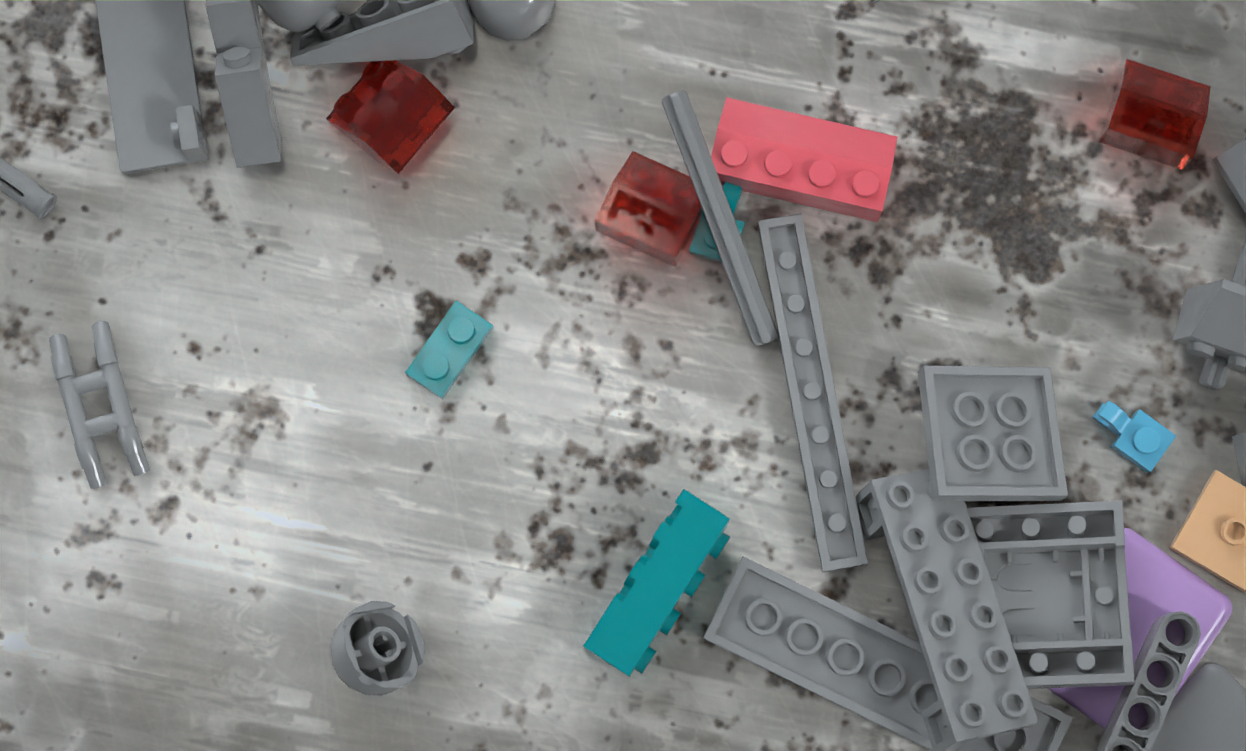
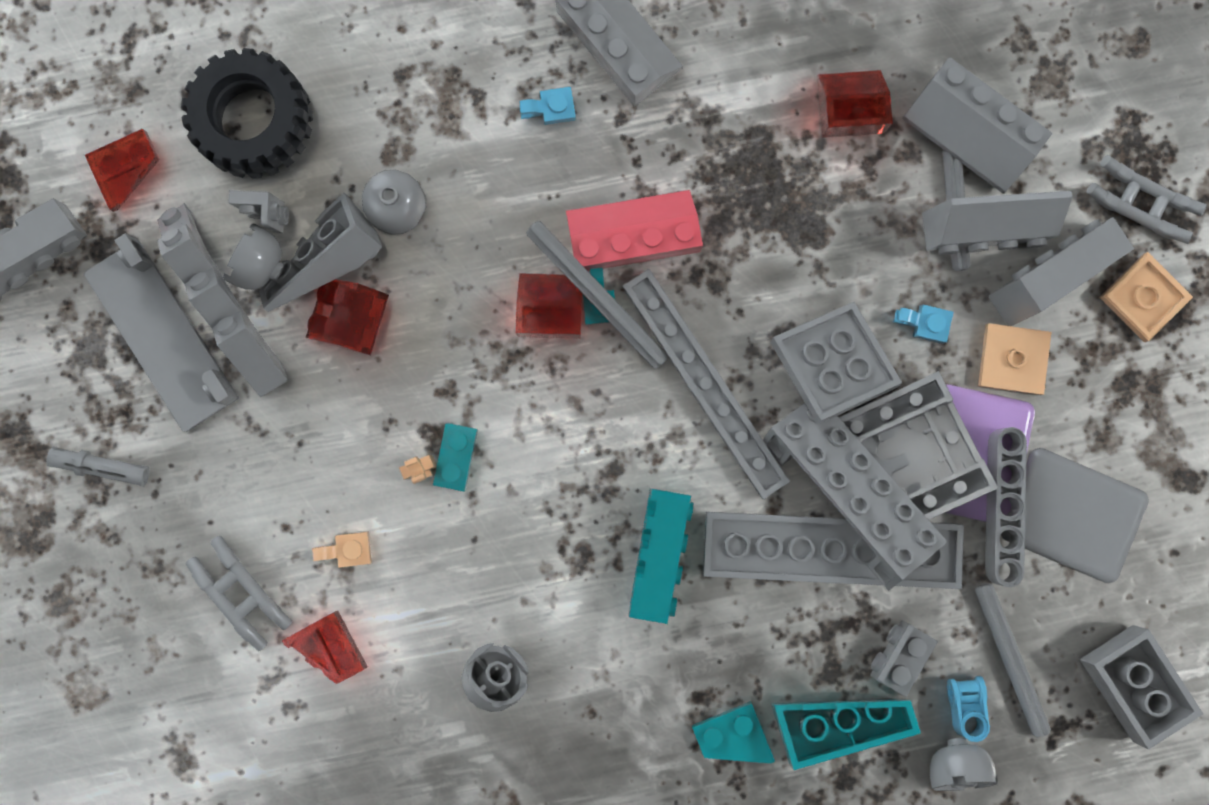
camera: 30 degrees left, 5 degrees up
none -> clear red wing [282,610,368,684]
none -> light nougat plate [312,531,372,568]
none -> light nougat plate [399,455,437,484]

